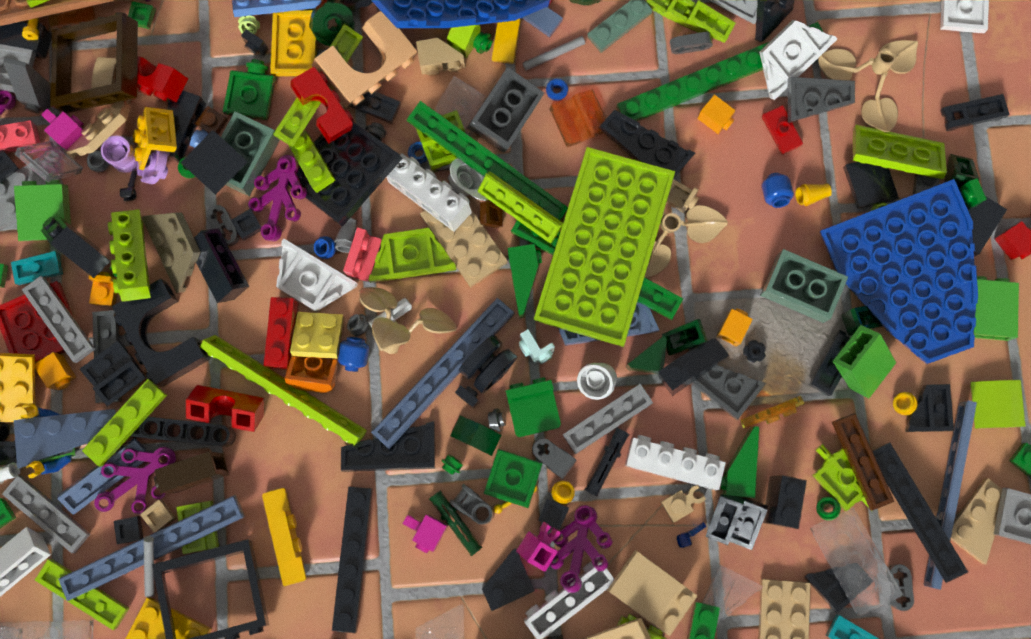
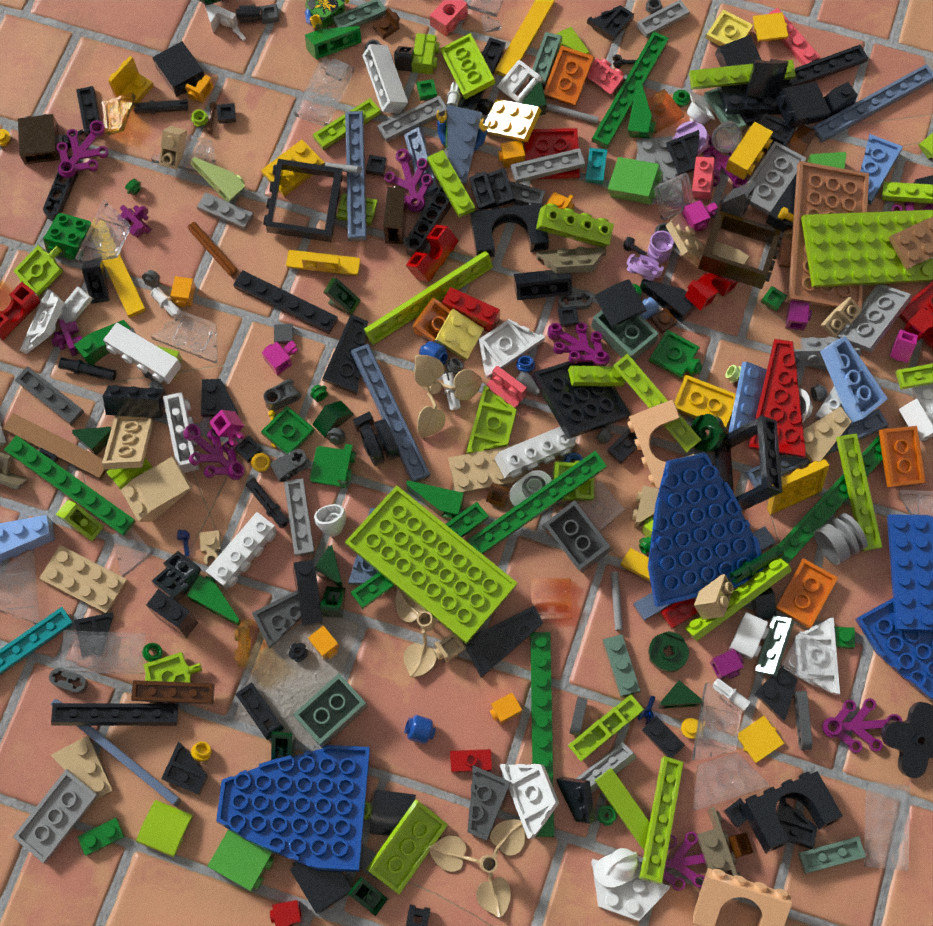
camera: 110 degrees right, 10 degrees down
black brick [41,214,110,278] -> none
yellow bracket [133,107,177,170] -> none
tan plate [140,499,176,533] -> none
black plate [241,29,269,56] -> none
red arch [290,66,354,143] -> none
dark green pin [429,490,483,556] -> none
lime tile [477,172,564,244] -> none
light aqua bracket [519,330,555,364] -> none
blue plate [546,79,568,101] -> none
yellow cone [795,183,832,206] -> none
bright green brick [833,325,896,399] -> none
green plate [960,178,987,208] -> none
none -> dark grey tile [274,324,293,344]
none -> dark green slope [323,278,361,315]

